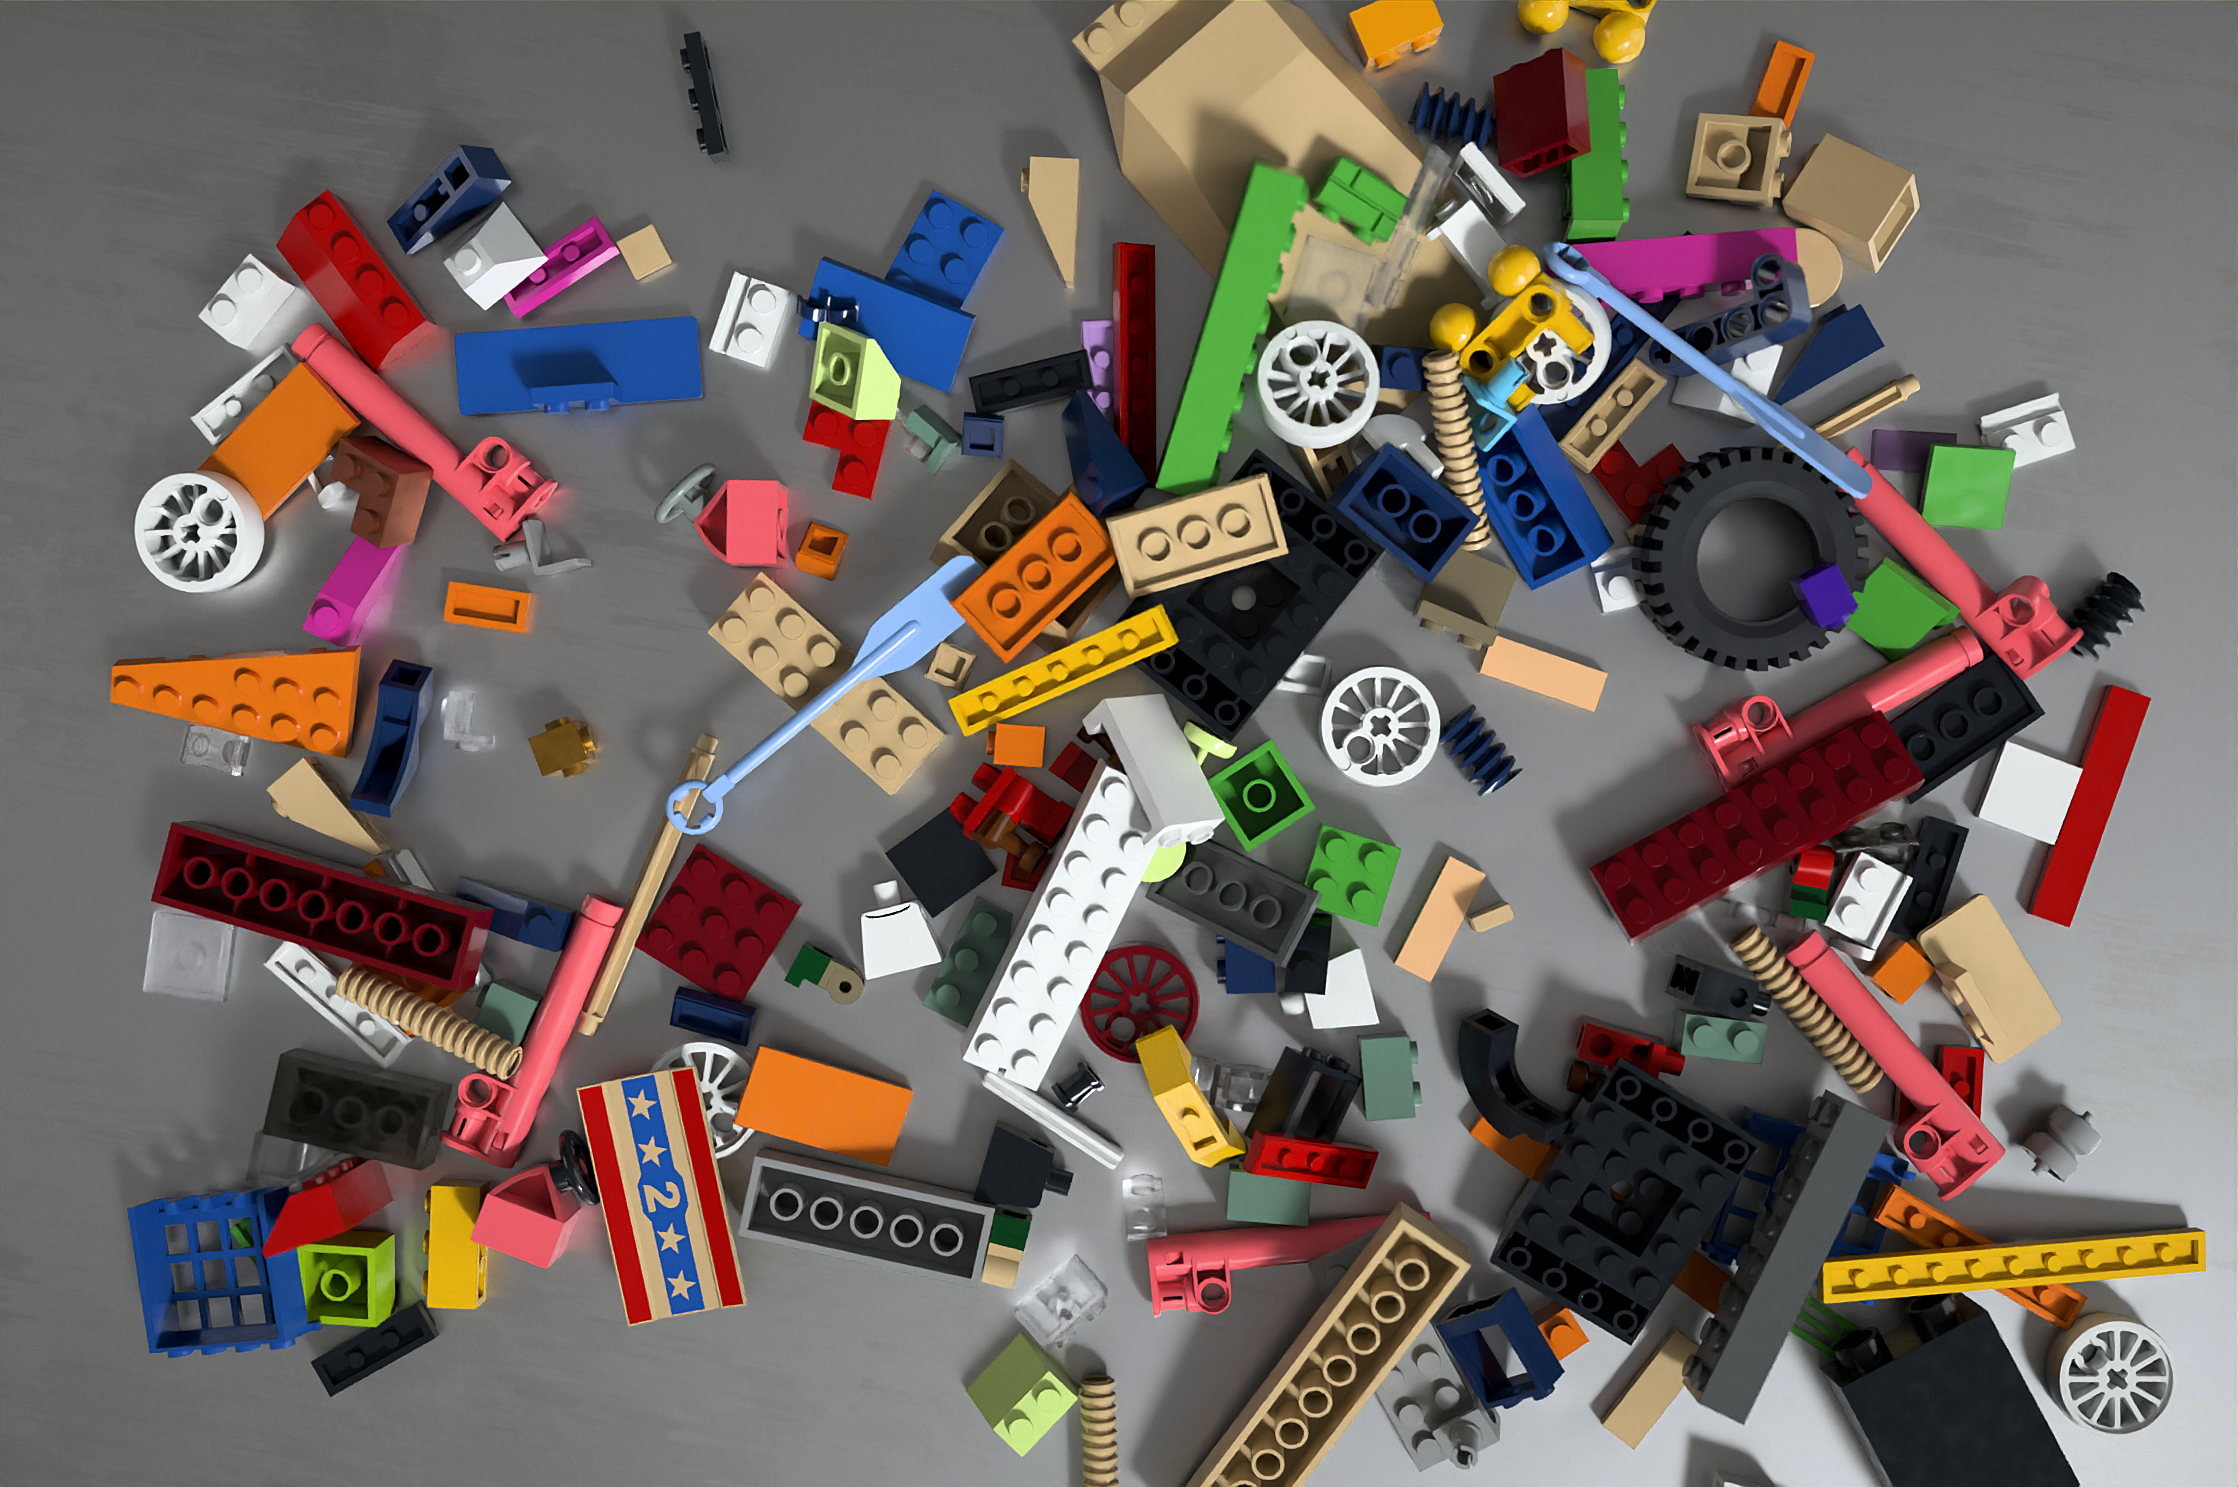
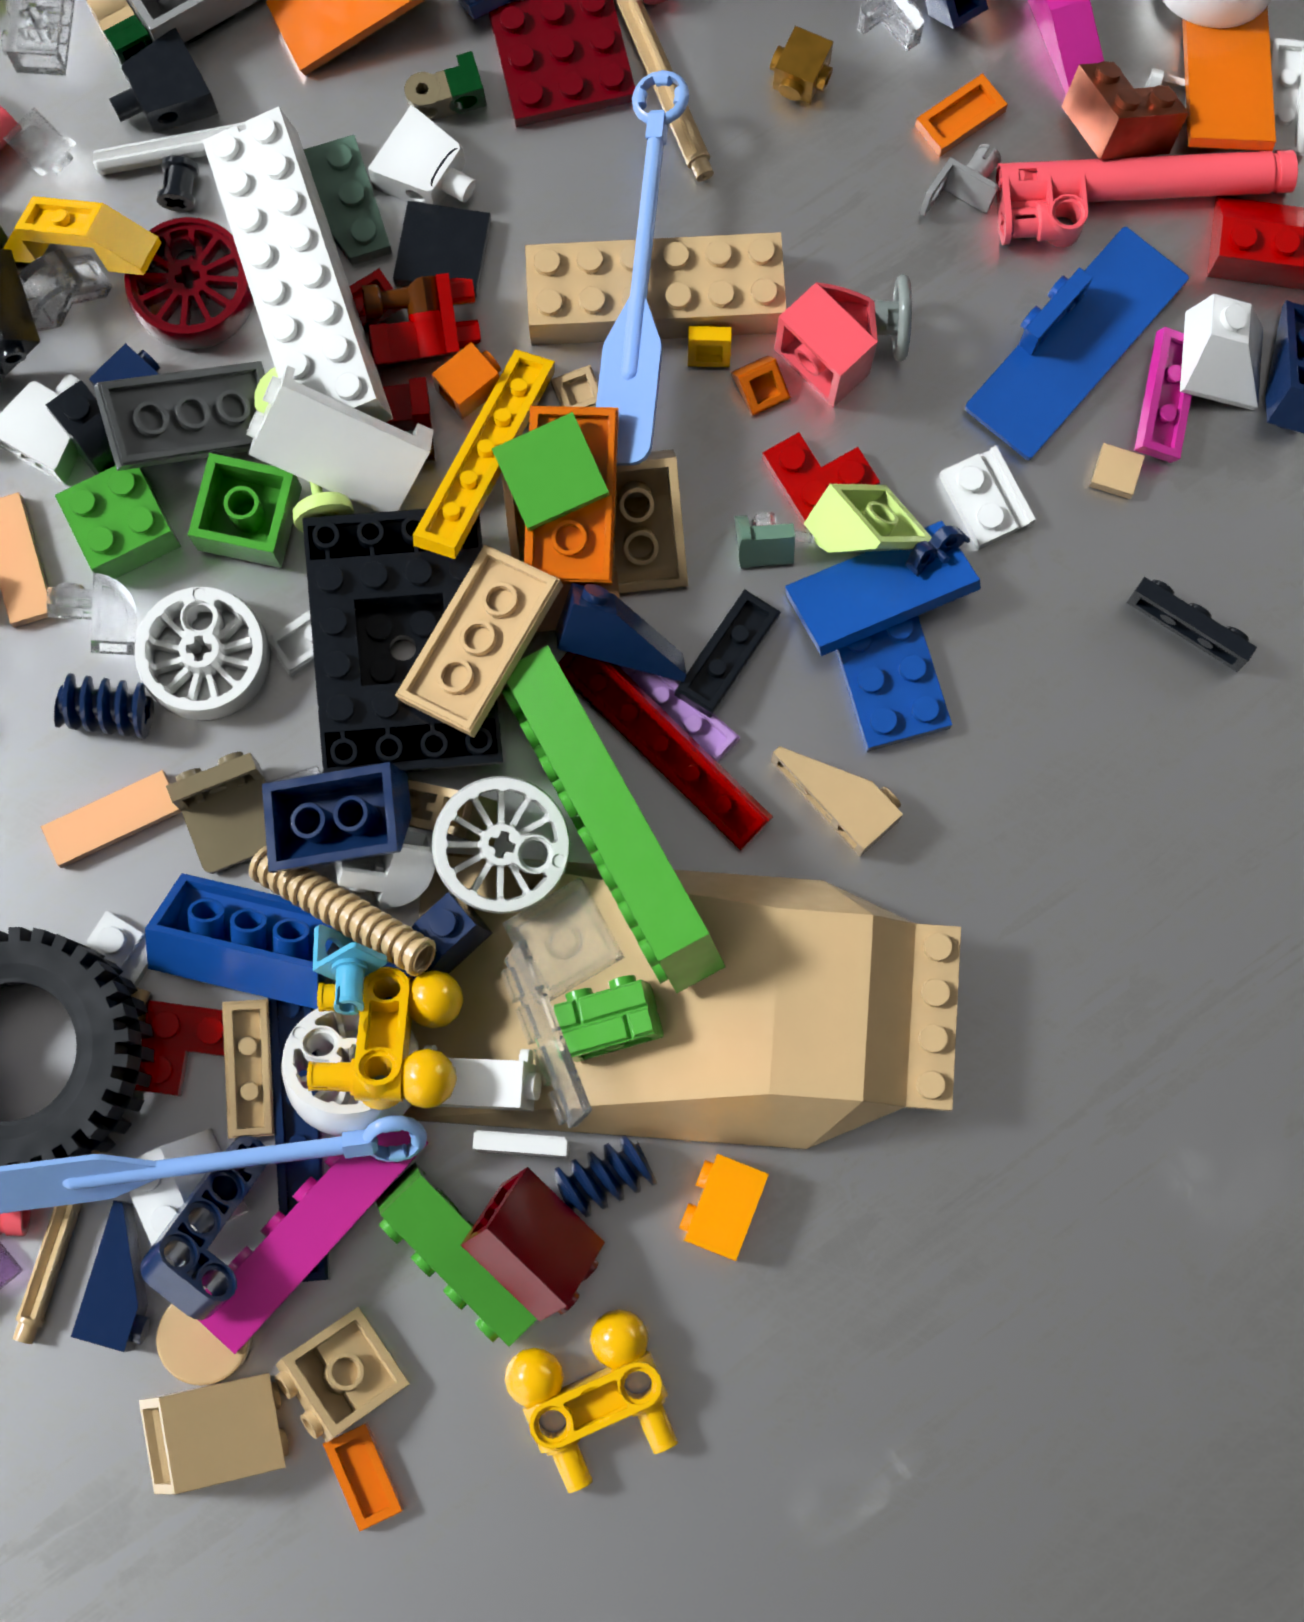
camera: 135 degrees right, 10 degrees down
dark blue tile [961,412,1005,458] -> none
none -> clear brick [46,573,137,655]
none -> bright green tile [492,412,610,532]
none -> yellow plate [687,325,732,367]

